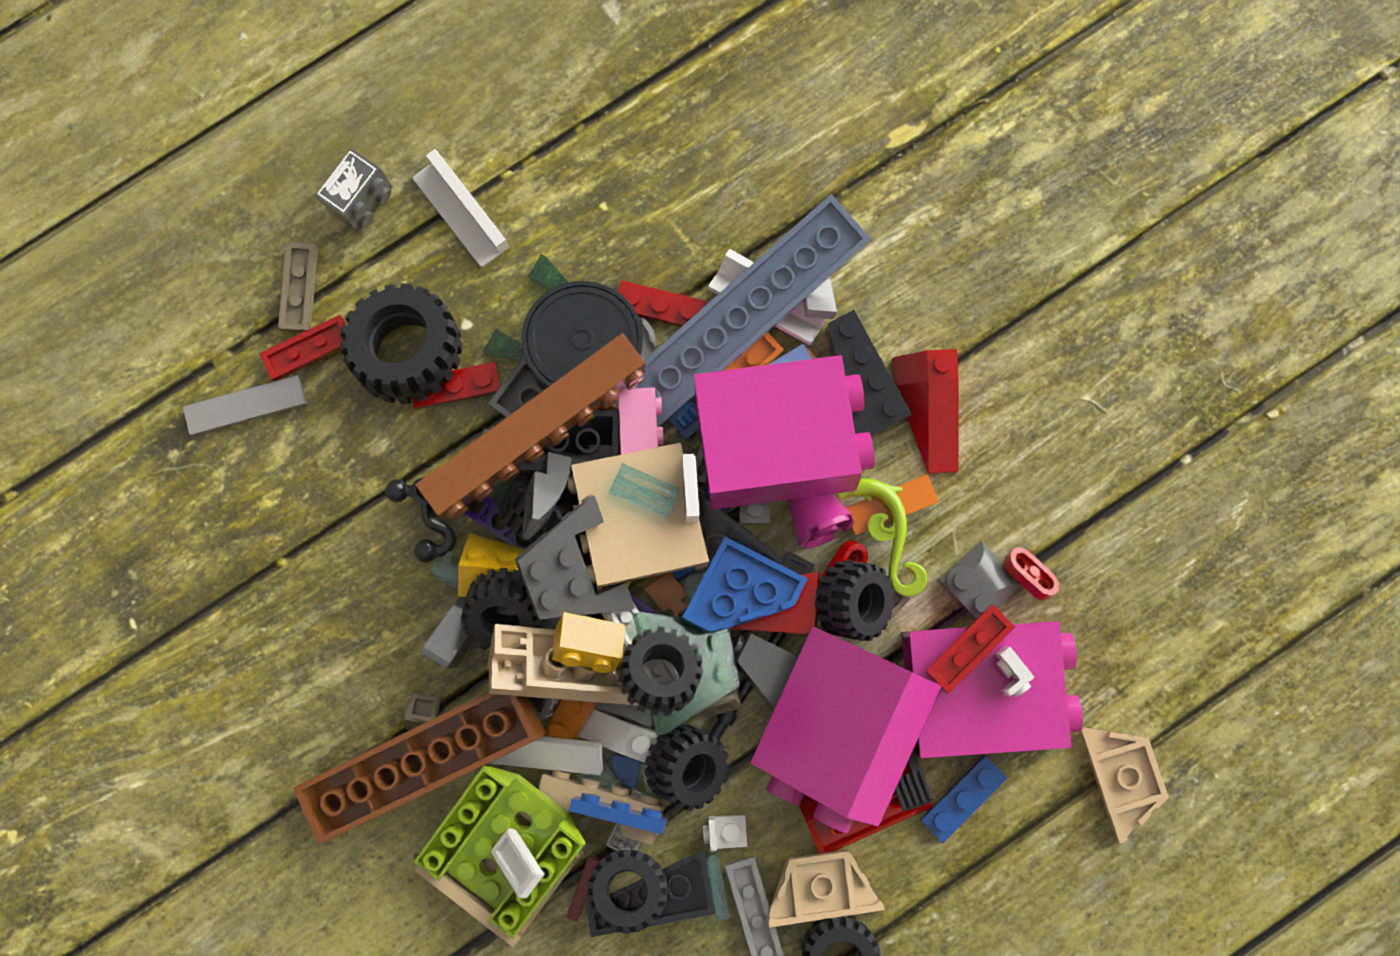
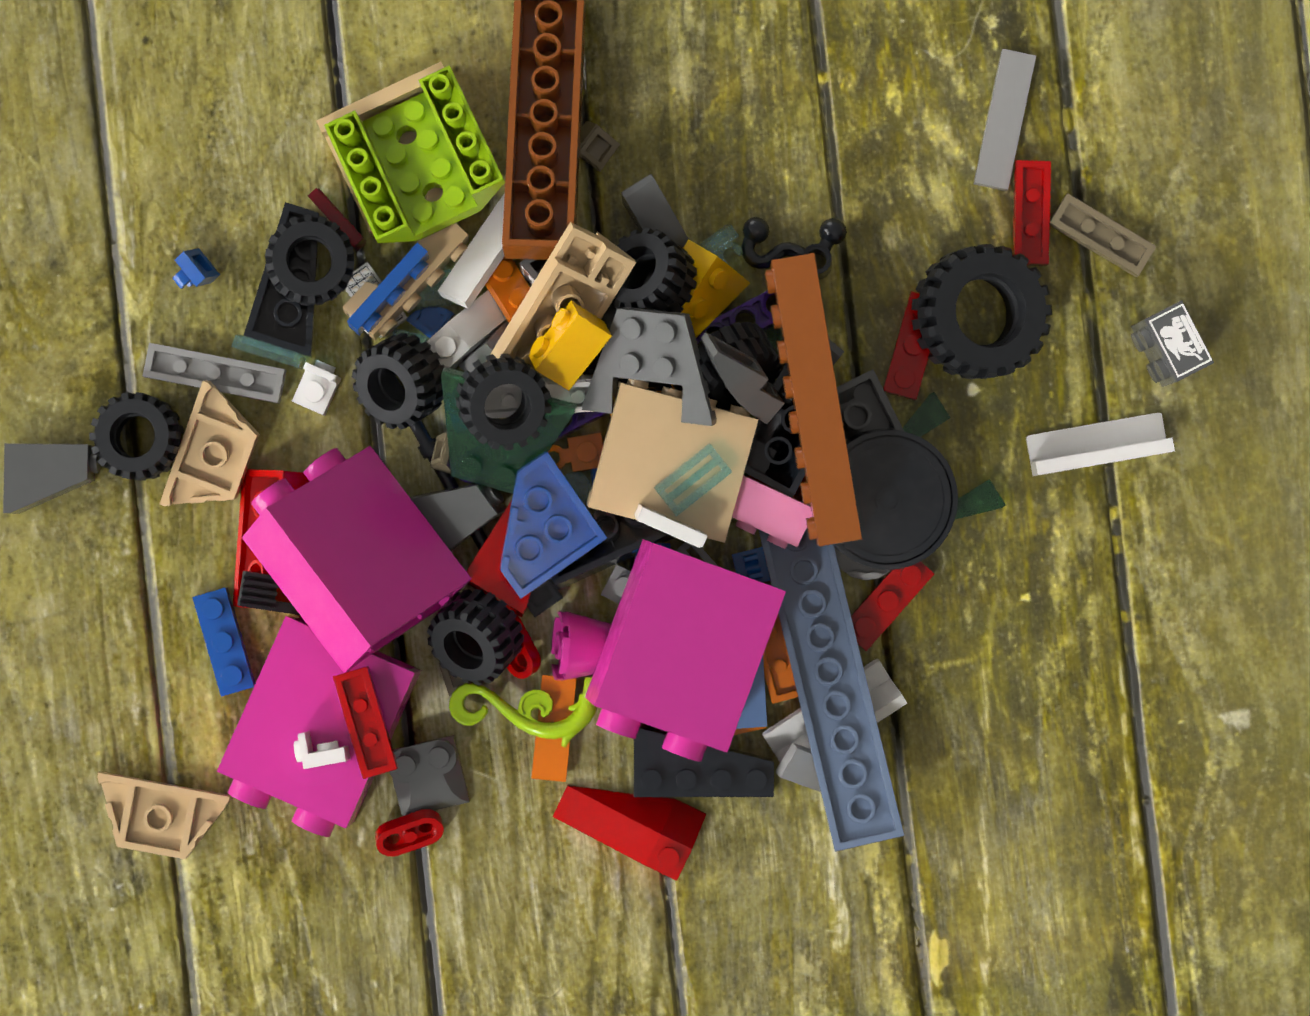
camera: 120 degrees right, 5 degrees up
white tile [491,828,544,898] -> none

